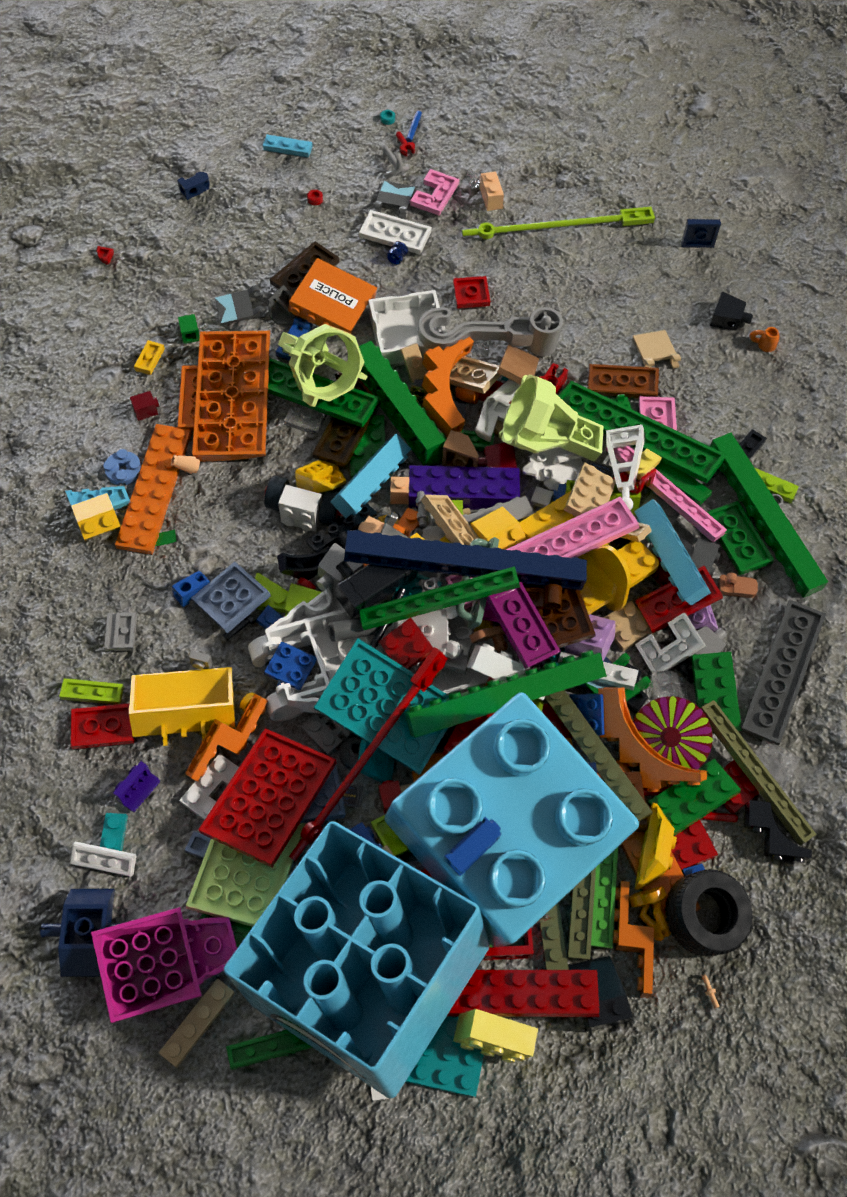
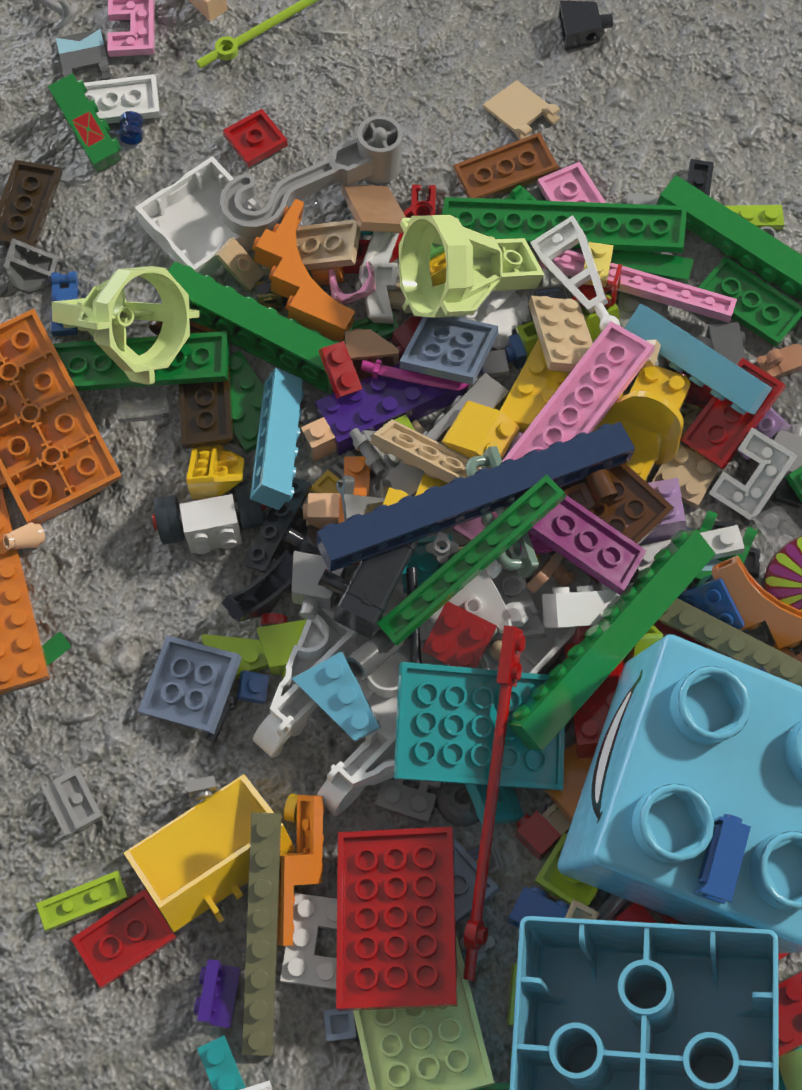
camera: 25 degrees left, 5 degrees up
blue leg [172,571,210,607] -> none
blue bracket [264,642,317,690] -> none
orange panel [288,258,377,337] -> none
orange piece [749,327,779,352] -> none
none -> green brick [48,73,122,173]
none -> olive plate [242,812,282,1056]
none -> medium azure wing [292,652,381,741]
none -> red plate [318,341,362,399]
none -> bright pink helmet [328,261,376,304]
none -> dark pink sword [361,359,470,391]
none -> sand blue plate [400,316,498,385]

